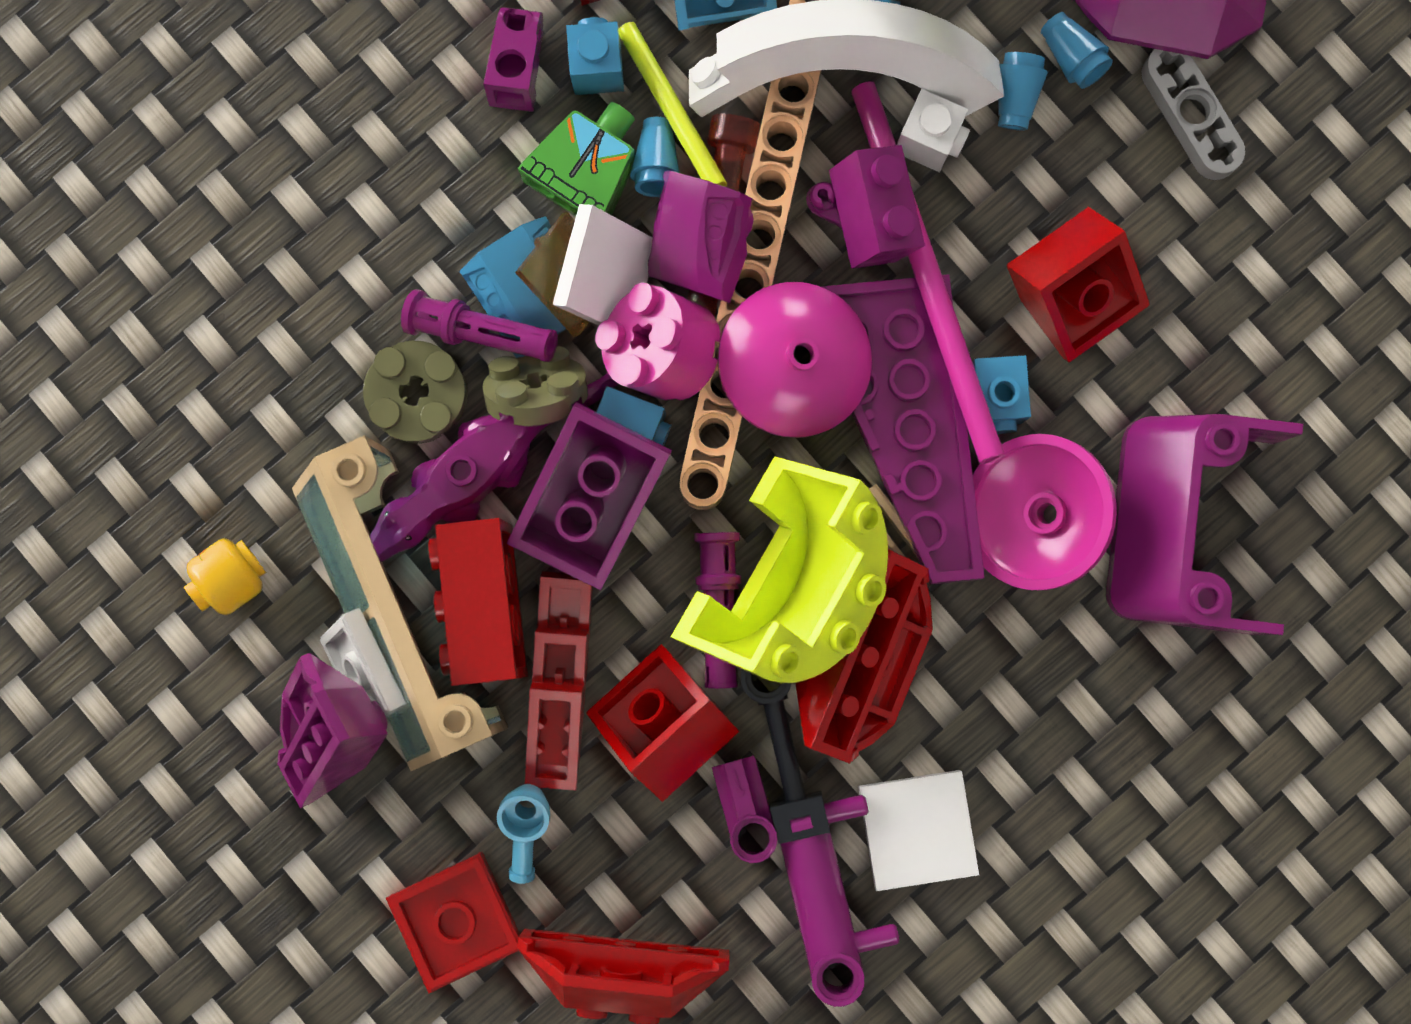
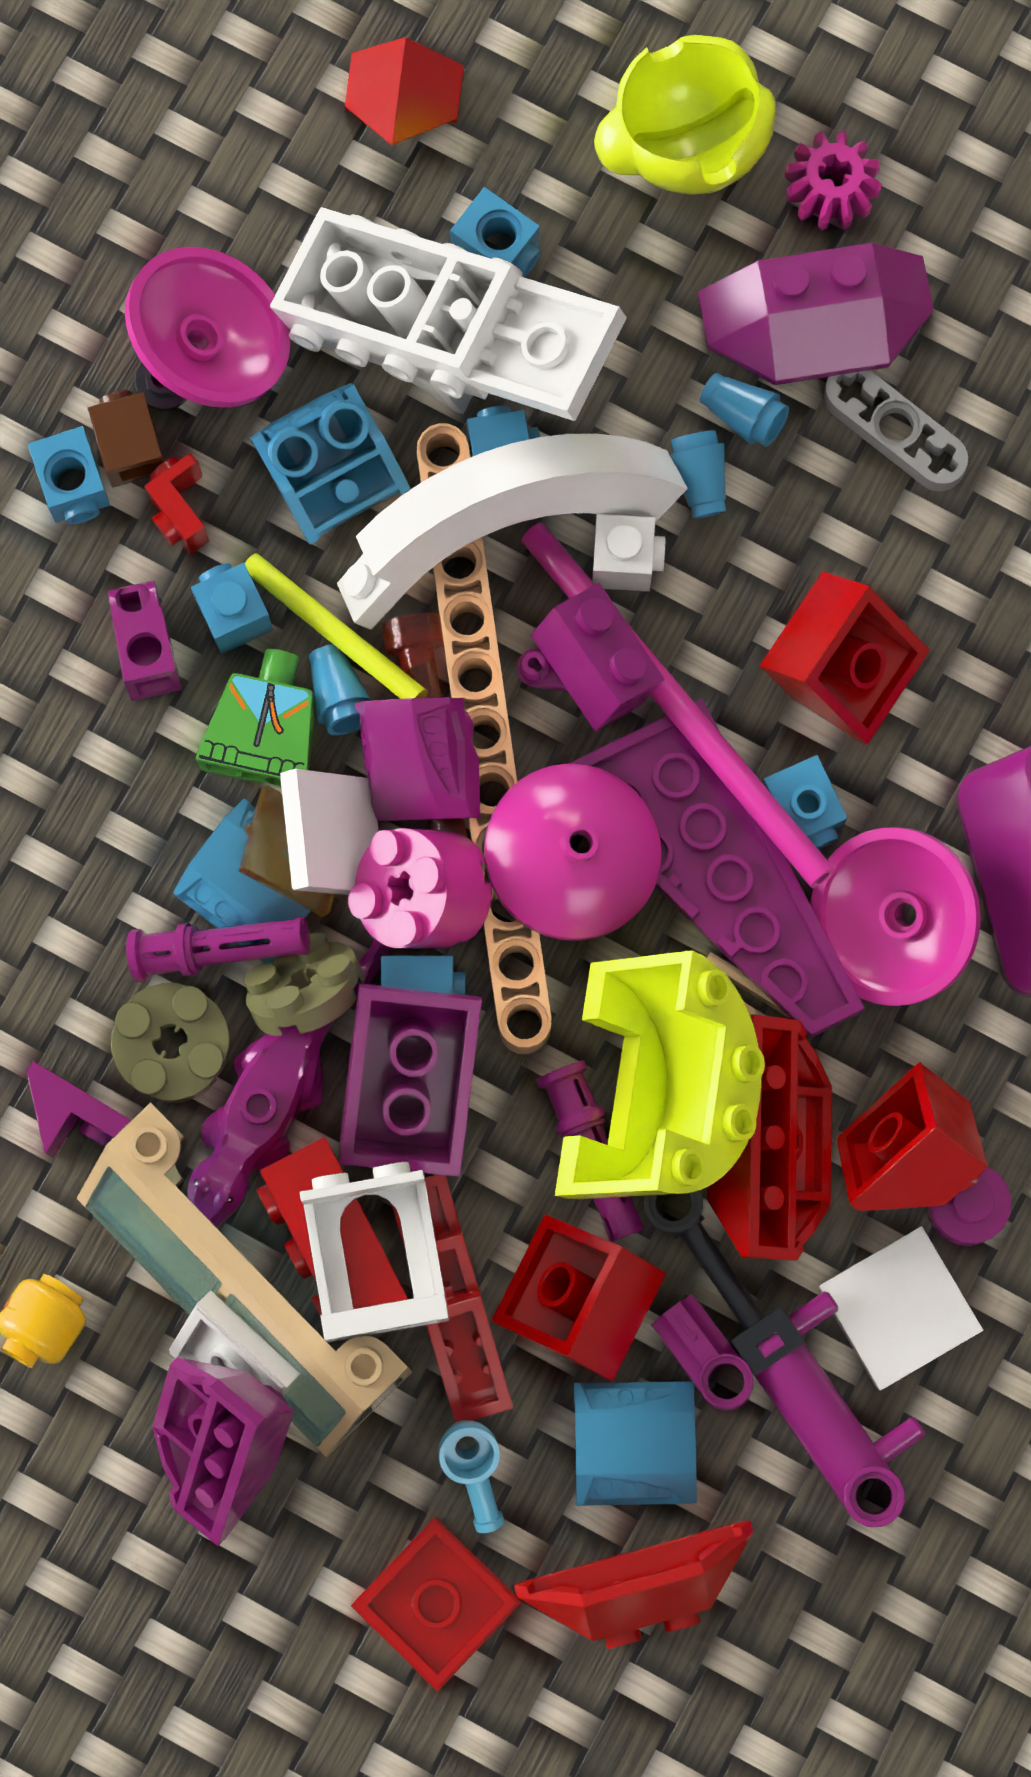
camera: 25 degrees left, 5 degrees down
none -> magenta slope [27,1061,132,1158]
none -> white panel [300,1162,449,1343]
none -> dark azure slope [574,1382,697,1506]
none -> red slope [836,1062,988,1211]
none -> magenta piece [928,1167,1012,1246]

